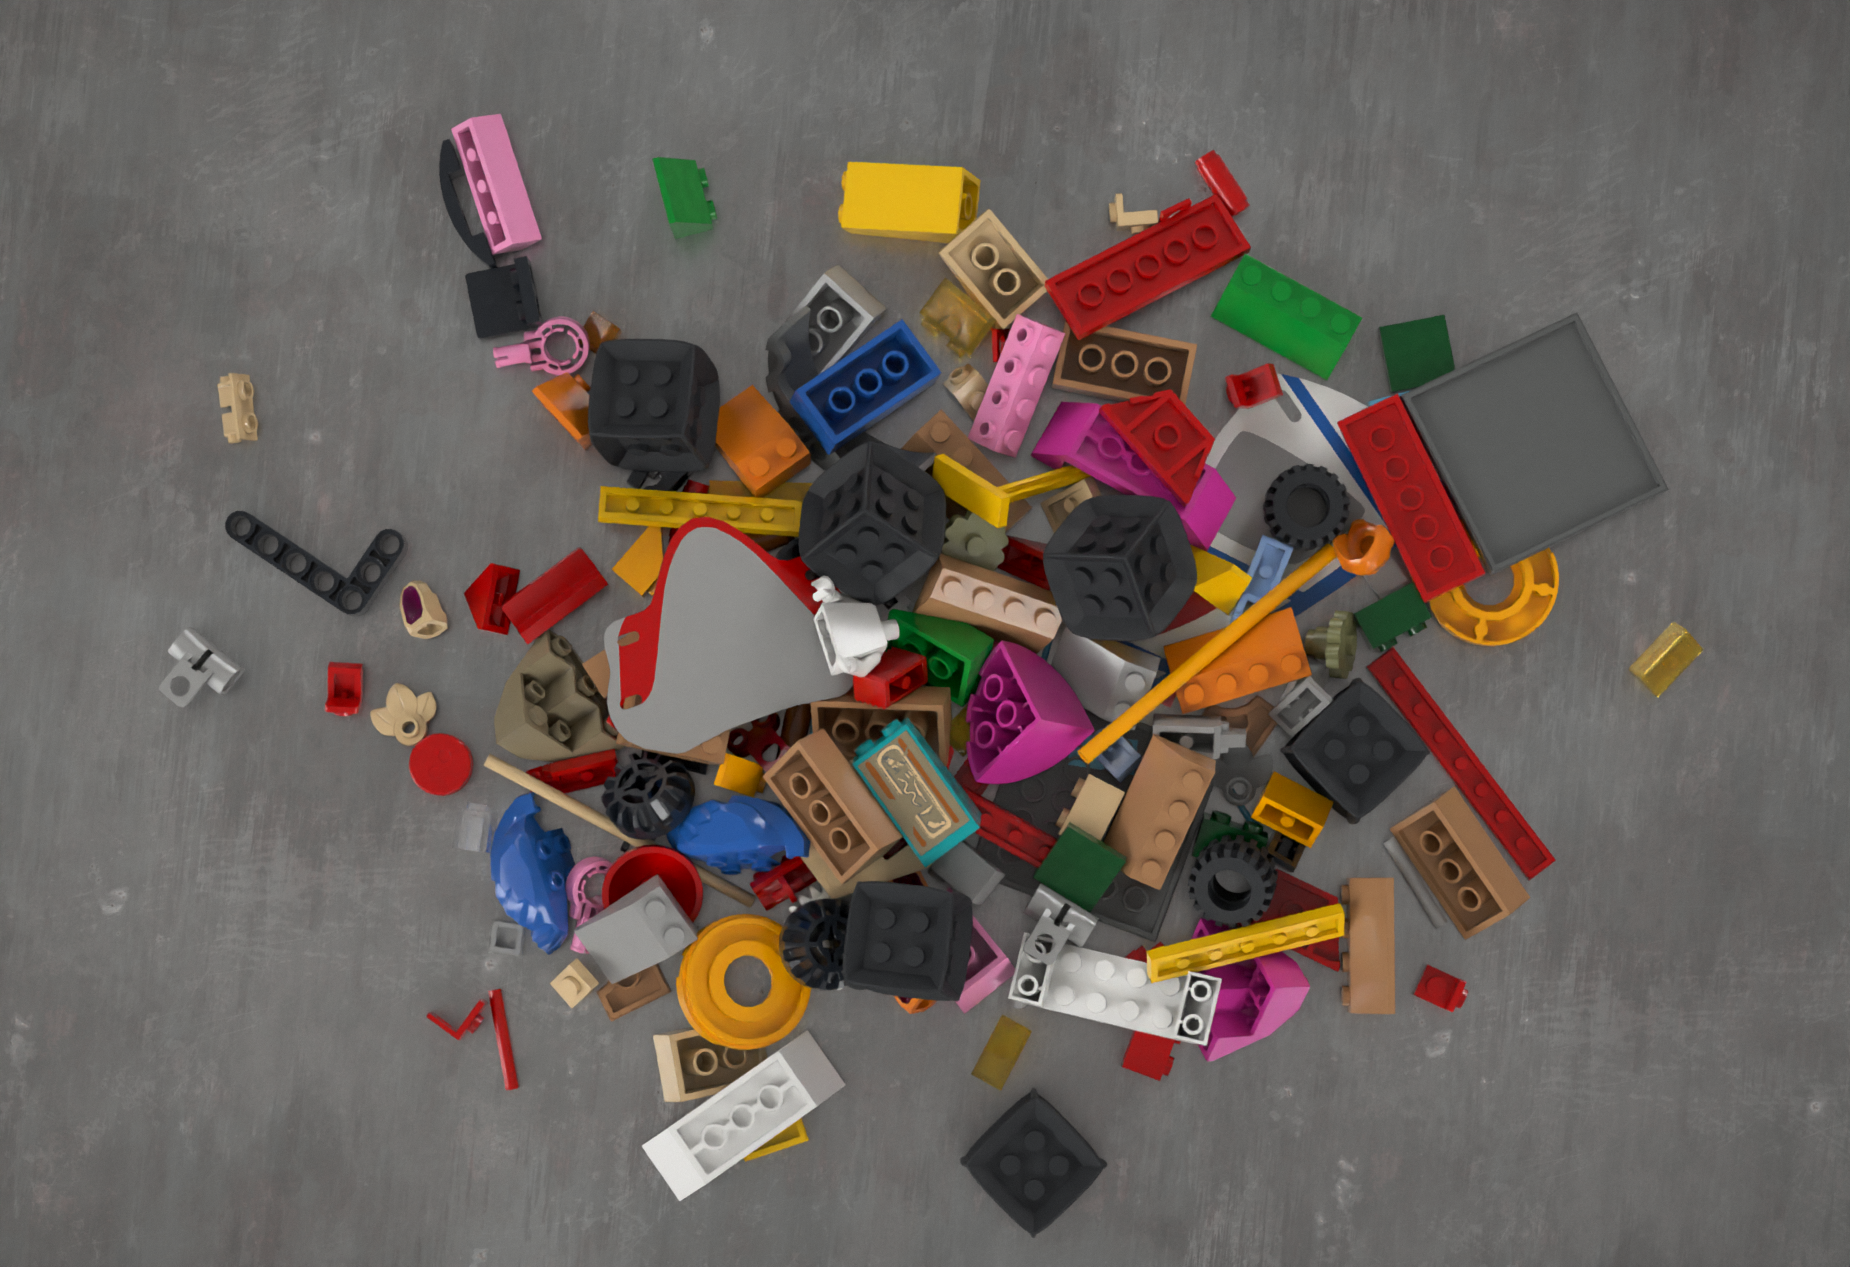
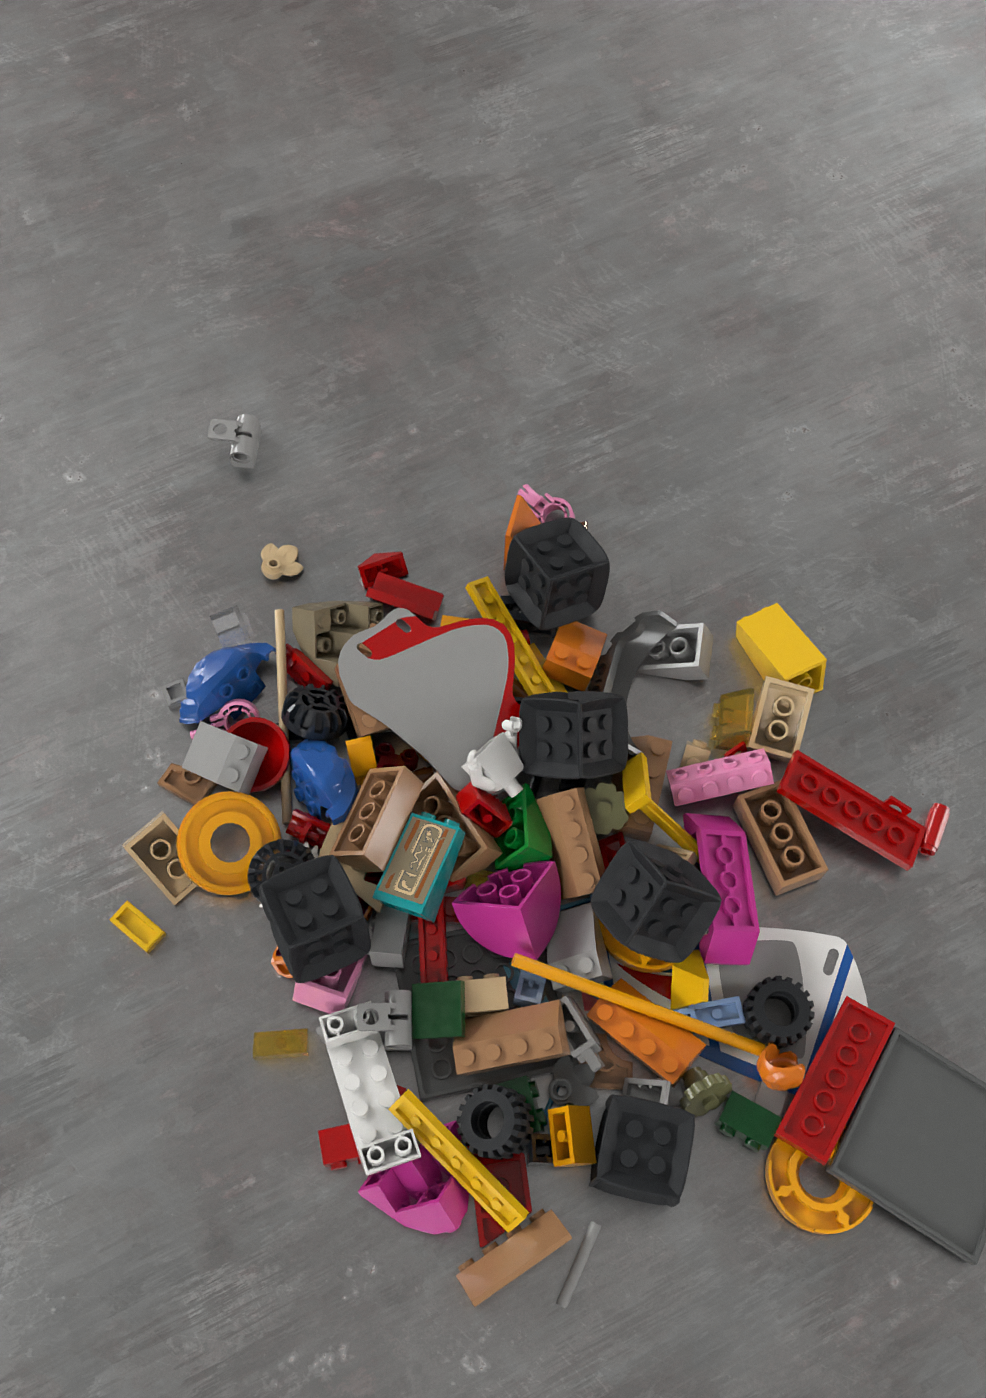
camera: 55 degrees right, 20 degrees down
tan hinge [217,373,258,444] -> none
black beam [225,511,408,617] -> none
red bracket [325,662,363,716] -> none
tan rock [399,580,448,639] -> none
red head [409,733,474,796] -> none
red bracket [426,999,489,1040] -> none
black slope [439,139,498,269] -> none
bright pink brick [451,114,542,255] -> none
black bracket [465,256,543,339] -> none
red bar [488,989,519,1091] -> none
tan bracket [550,958,599,1008] -> none
white slope [642,1030,846,1201] -> none
green slope [652,157,718,239] -> none
blue brick [789,319,942,455] -> none
black piece [960,1088,1107,1238] -> none
red wing [1099,389,1215,507] -> none
tan bracket [1109,193,1158,235] -> none
green slope [1210,254,1362,381] -> none
red bracket [1225,363,1283,409] -> none
red tile [1365,647,1556,881] -> none
dark green tile [1378,315,1456,393] -> none
medium nougat slope [1390,786,1530,940] -> none
red bracket [1412,964,1468,1012] -> none
clear yellow slope [1629,623,1704,698] -> none

